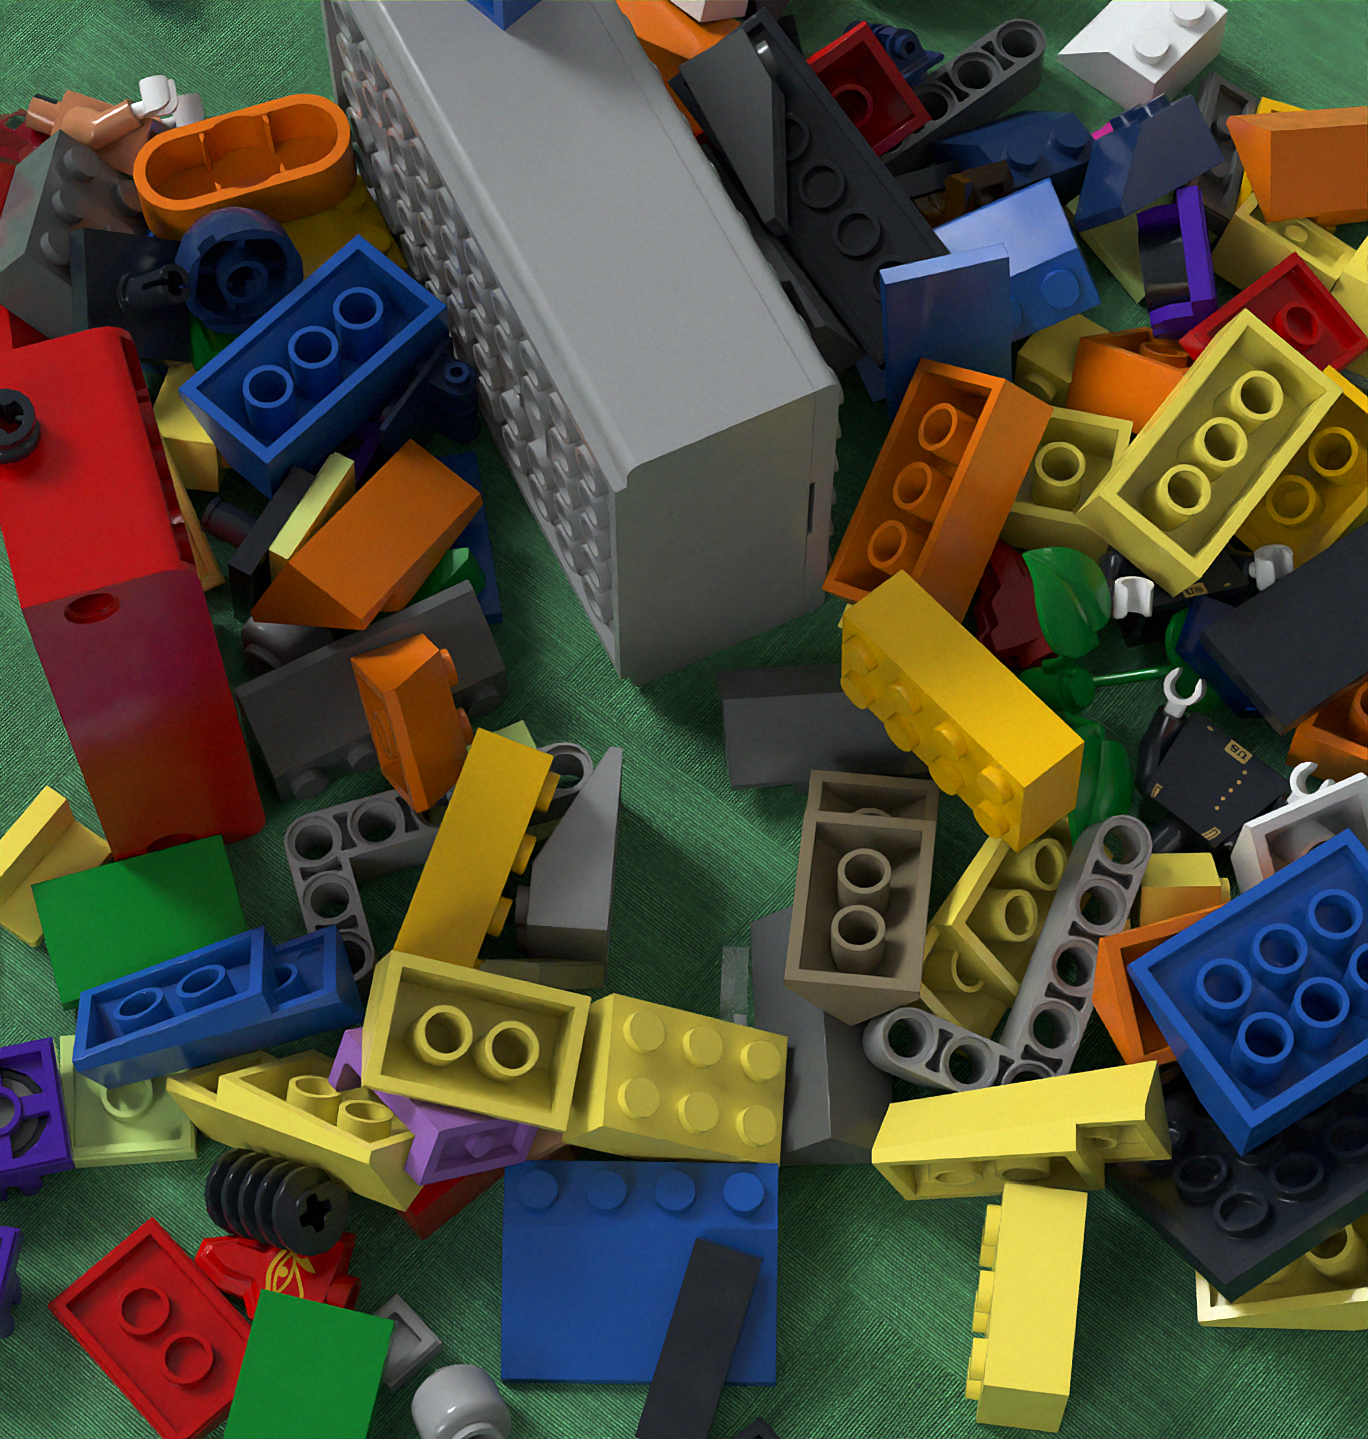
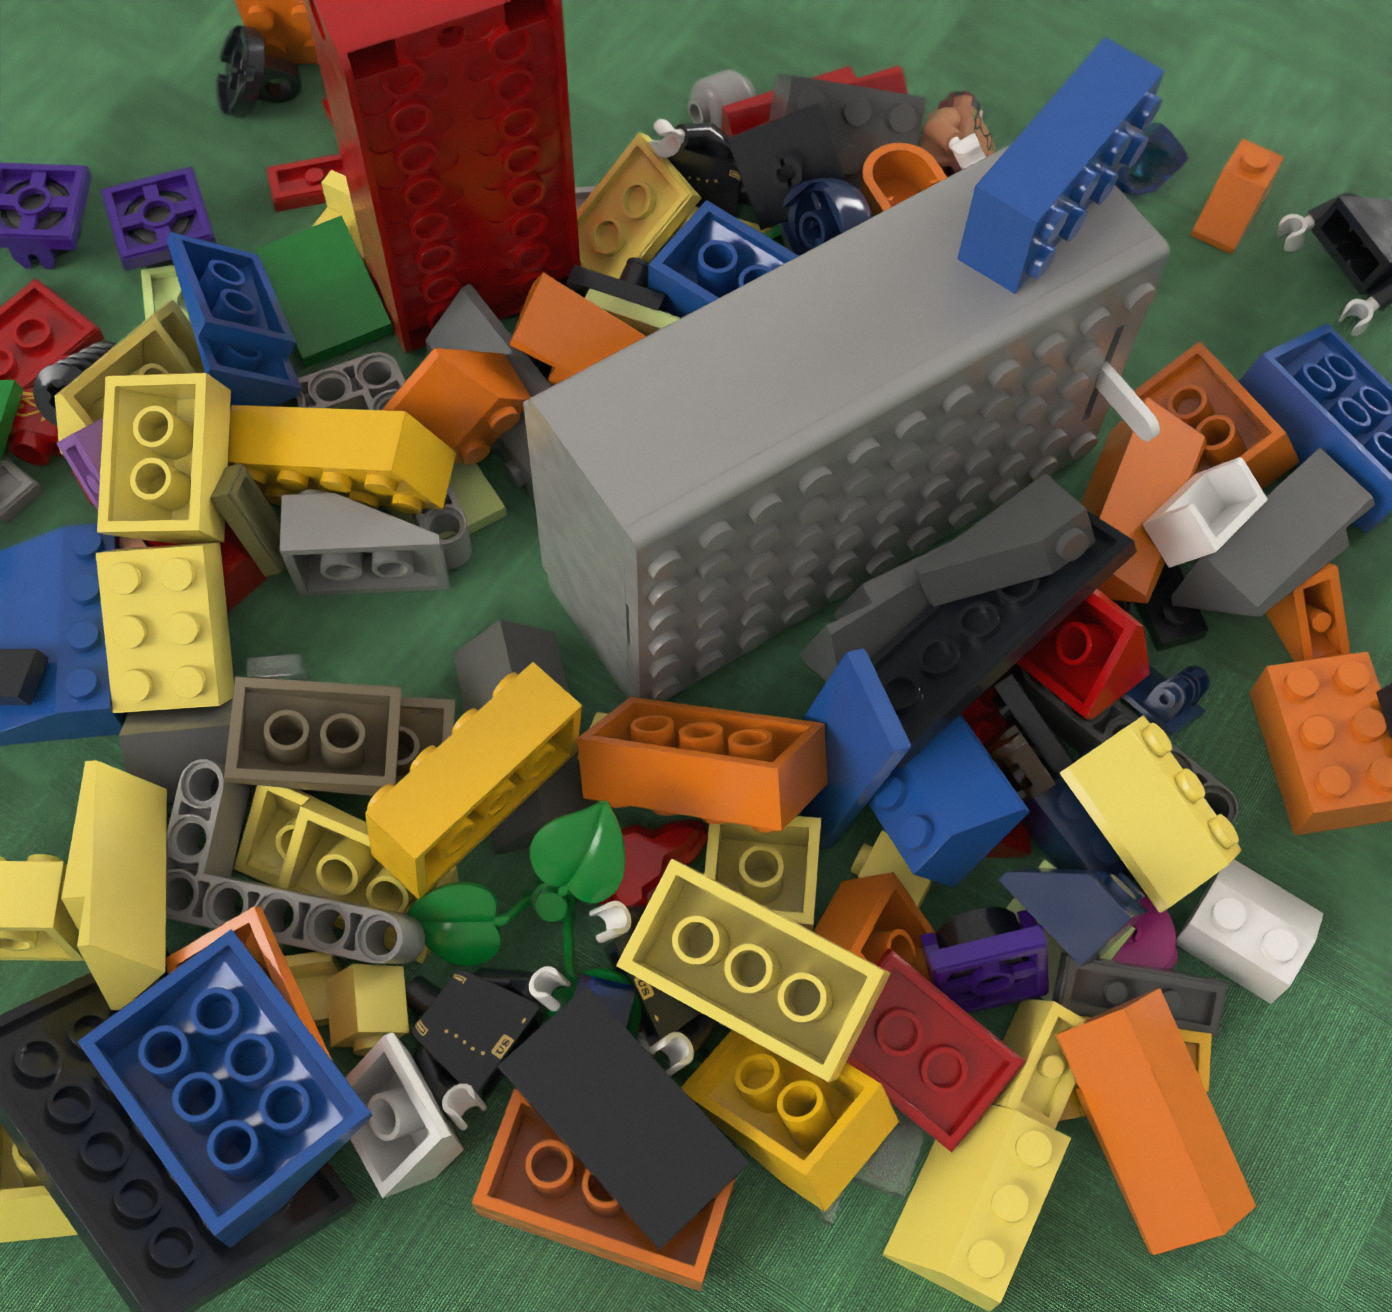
camera: 80 degrees right, 0 degrees up
none -> light yellow slope [1060,715,1242,913]

